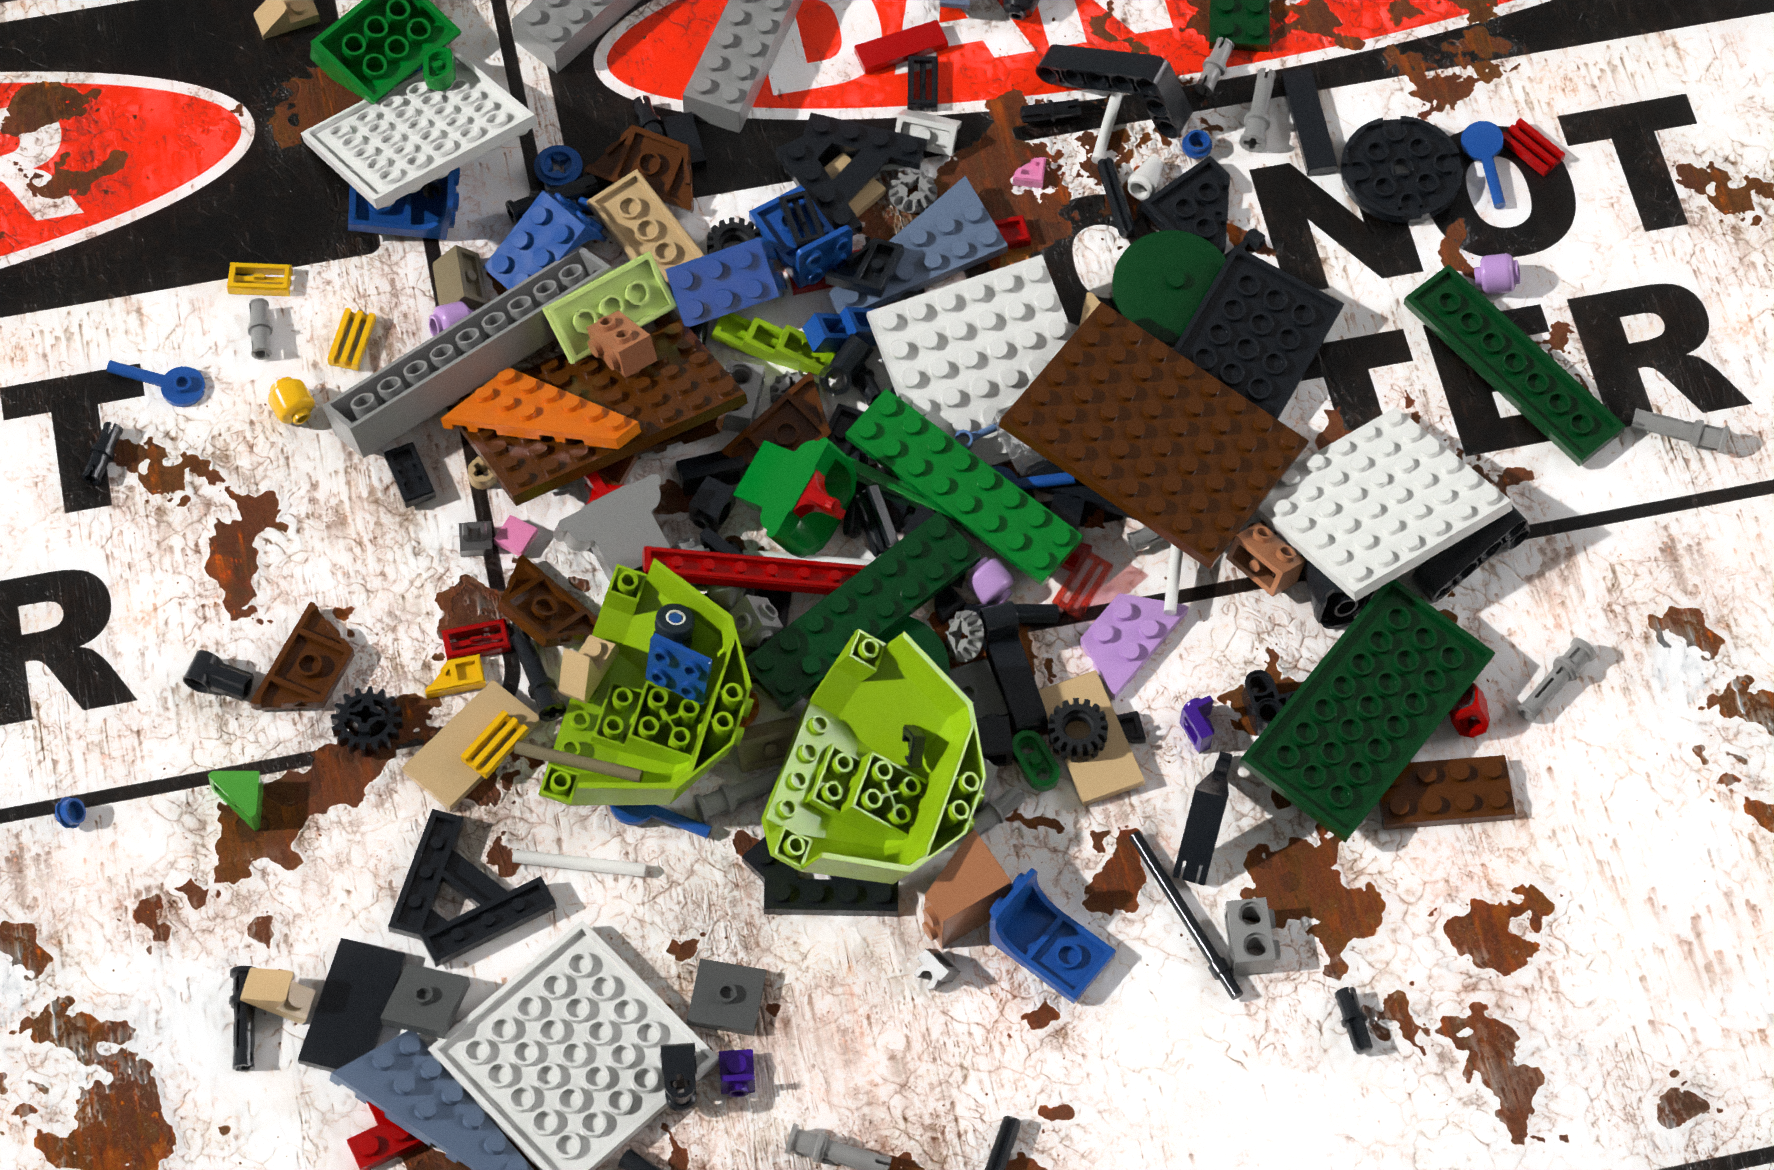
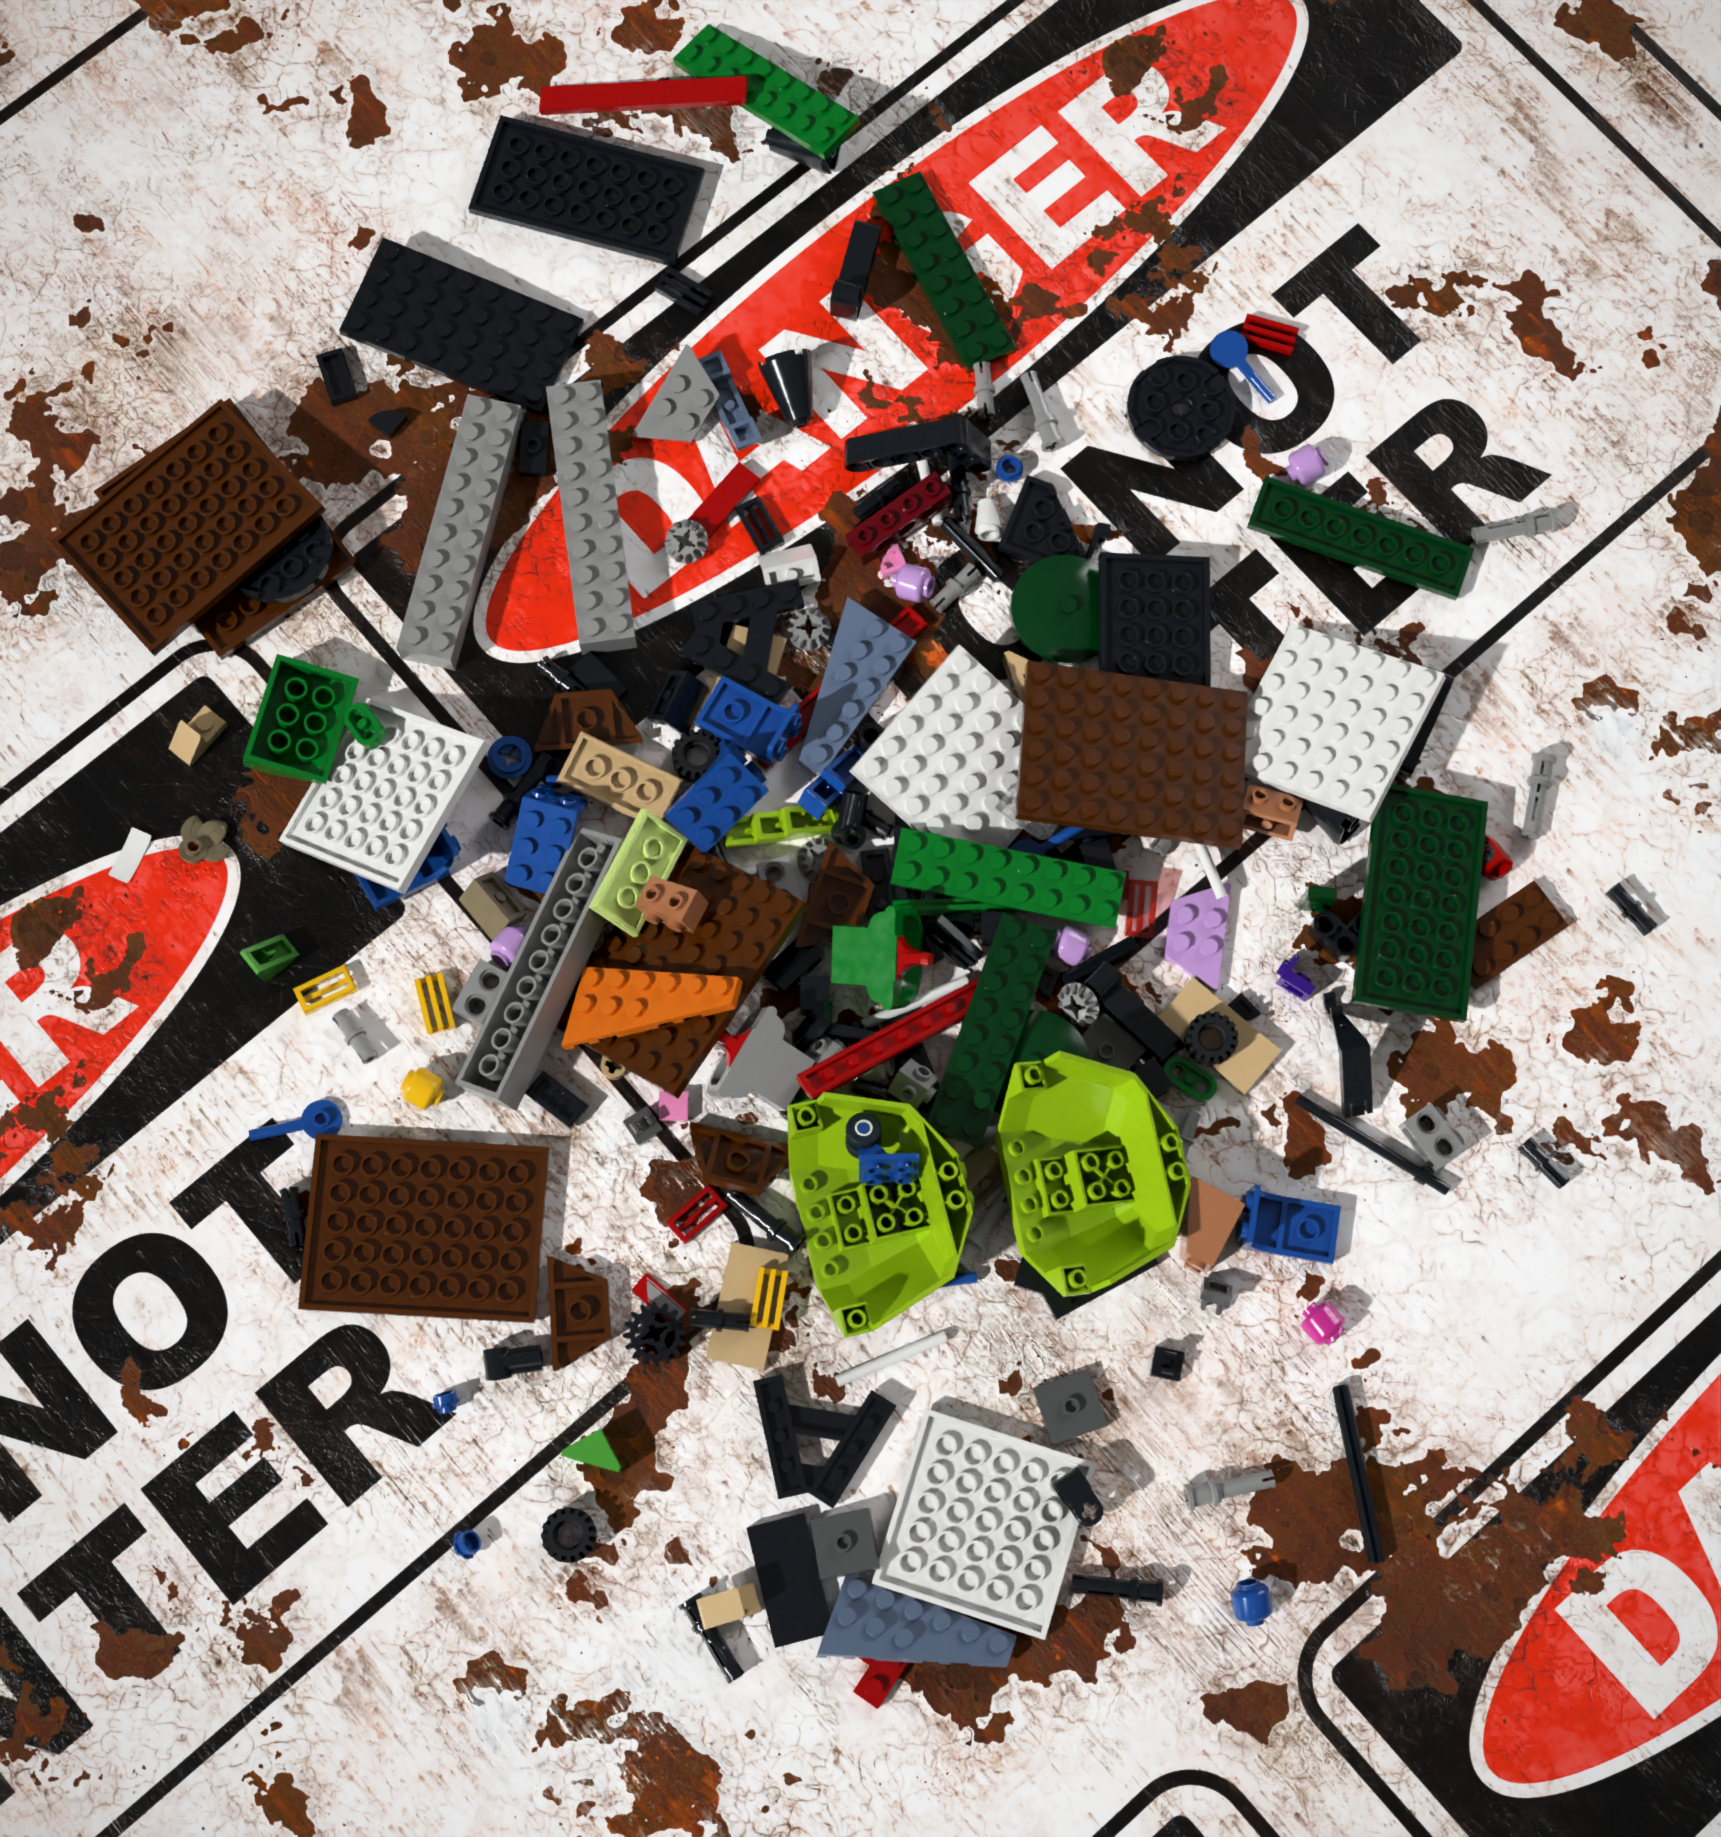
camera: 30 degrees left, 15 degrees up
yellow tile [425,654,486,699] -> none
dark tan bar [514,741,644,783] -> none
tan slope [558,634,620,704] -> none
dark purple bracket [719,1049,755,1097] -> none
black tile [779,190,825,250] -> none
black wing [825,238,904,297] -> none
tile [902,725,926,768] -> none
medium blue hand [954,424,997,450] -> none
black tile [1281,68,1338,176] -> none
none -> white sticker [108,827,152,883]
none -> dark tan plate [179,815,231,864]
none -> bright green slope [240,934,300,983]
none -> reddish brown plate [298,1134,550,1324]
none -> blue plate [432,1390,460,1414]
none -> light grey brick [452,959,507,1027]
none -> black tyre [541,1507,597,1563]
none -> sticker [632,1273,687,1321]
none -> black panel [647,670,709,735]
none -> light grey gear [664,519,708,564]
none -> black pin [689,1308,750,1332]
none -> black plate [792,998,832,1053]
none -> dark red brick [845,471,953,566]
none -> lavender head [892,564,935,603]
none -> light grey pin [929,563,981,614]
none -> black pin [947,455,972,522]
none -> black tile [1149,1346,1185,1382]
none -> dark green plate [1298,885,1337,912]
none -> dark pink head [1301,1302,1346,1346]
none -> black pin [1605,882,1658,936]

